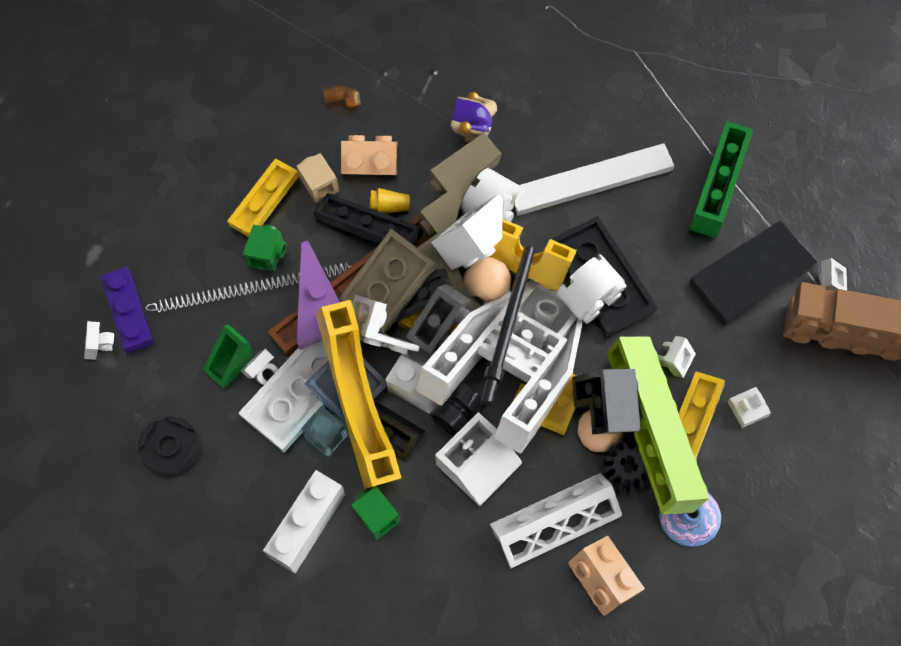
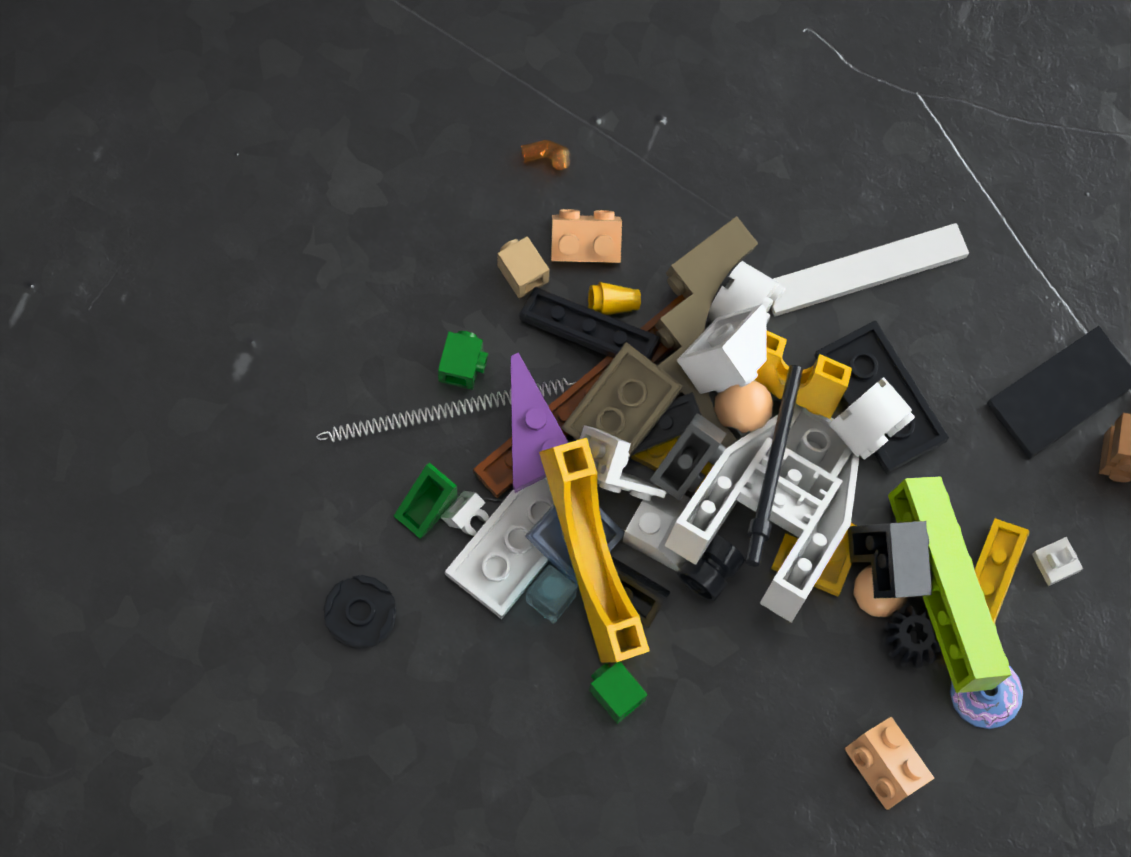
camera: 10 degrees left, 5 degrees up
white tile [84,321,114,360] -> none
dark purple plate [100,266,154,353] -> none
yellow plate [227,158,299,237] -> none
white brick [263,470,346,573] -> none
white slope [435,412,522,506] -> none
piece [451,92,497,143] -> none
white fence [490,473,622,568] -> none
white tile [658,336,696,378] -> none
green brick [689,121,753,238] -> none

